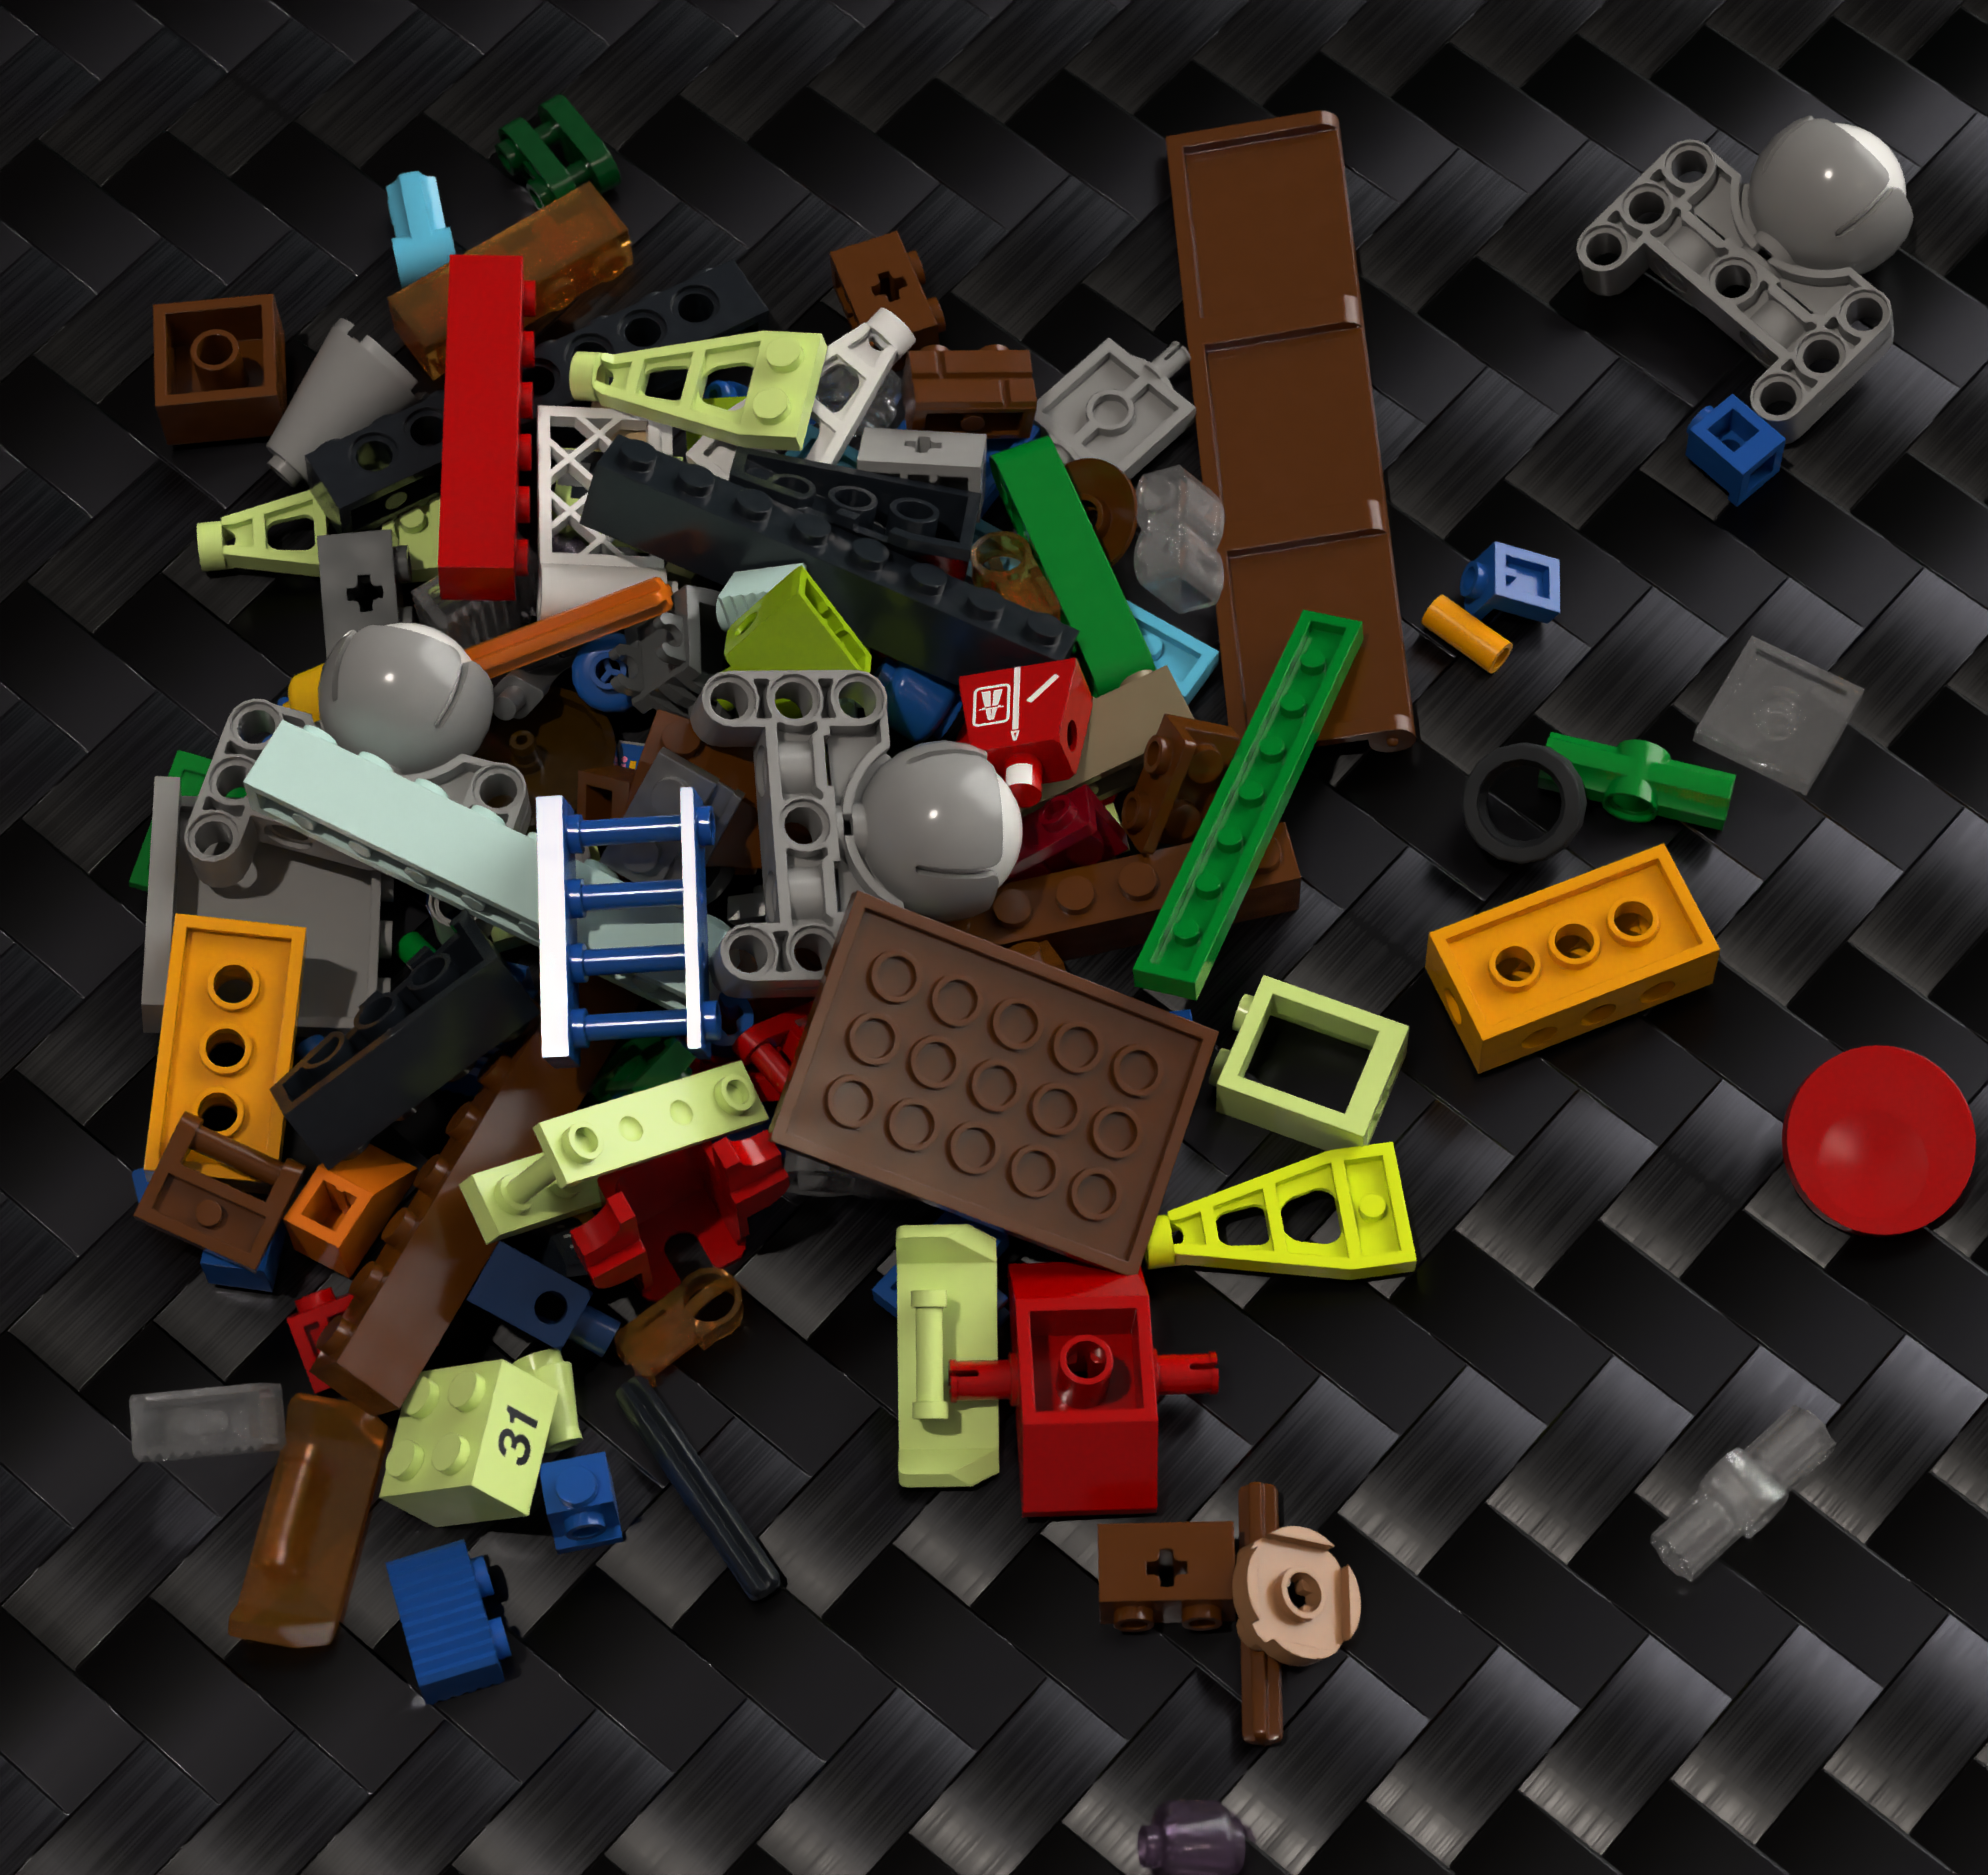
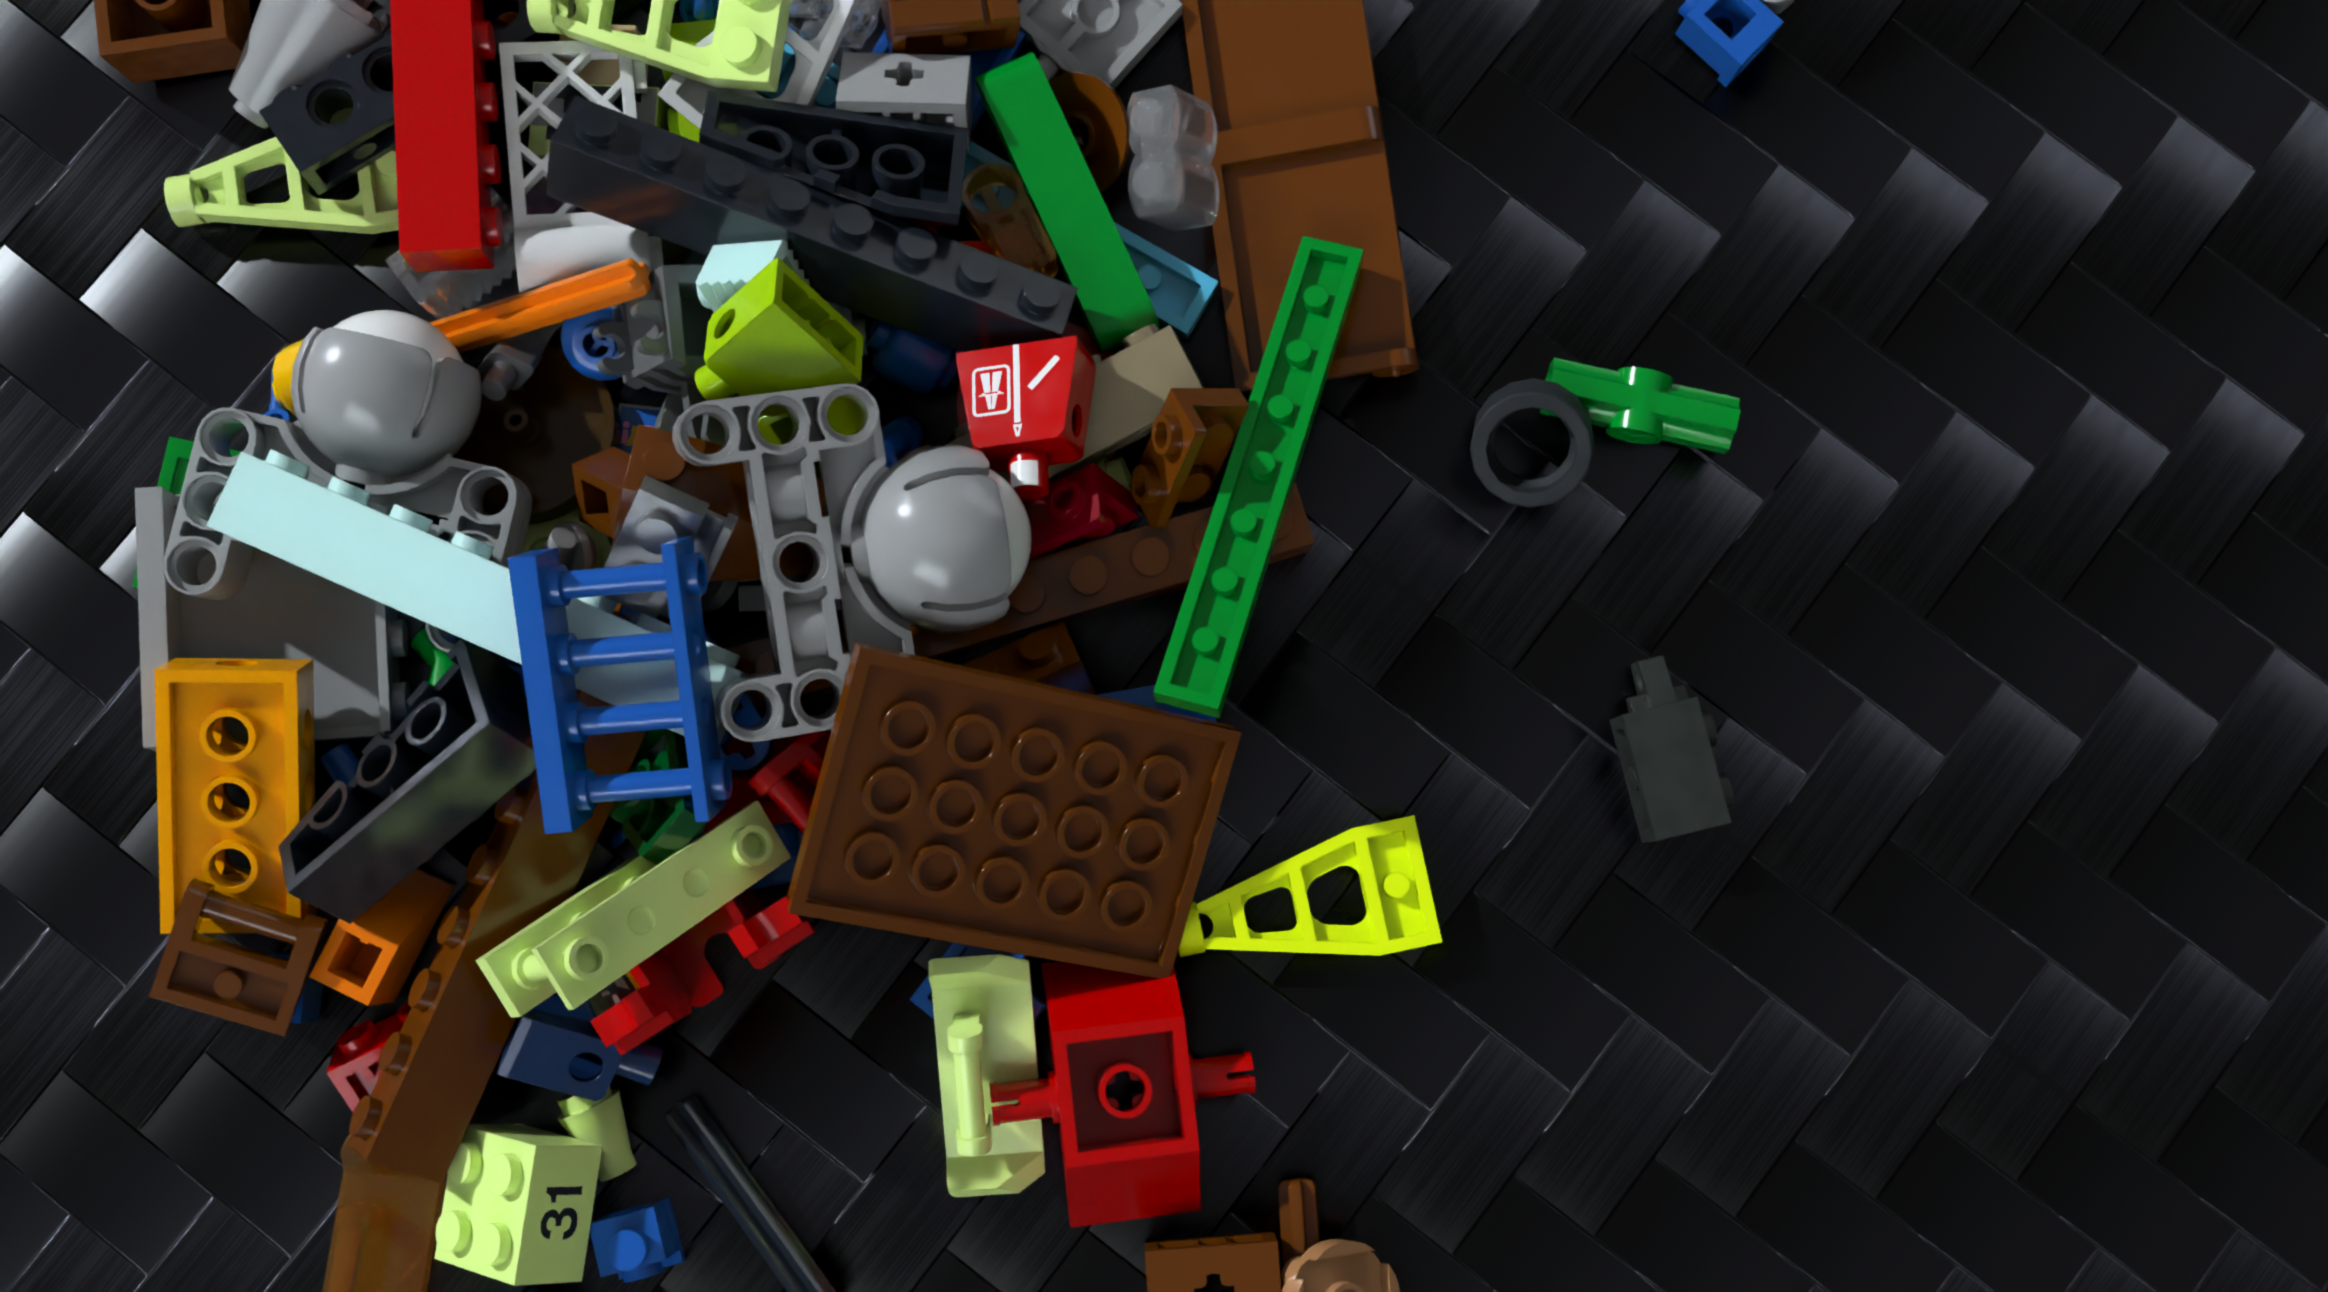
camera: 10 degrees left, 20 degrees up
clear brick [129,1383,286,1462] -> none
dark grey brick [317,529,416,658] -> none
clear orange piece [614,1267,744,1388] -> none
yellowish green window [1209,975,1409,1151] -> none
light orange axle [1421,595,1513,674] -> none
light orange brick [1425,843,1720,1074] -> none
blue bracket [1460,541,1560,624] -> none
clear piece [1650,1404,1836,1582] -> none
clear plate [1693,636,1864,795] -> none
red piece [1782,1045,1976,1238] -> none
none -> pearl dark grey hinge [1610,656,1734,843]

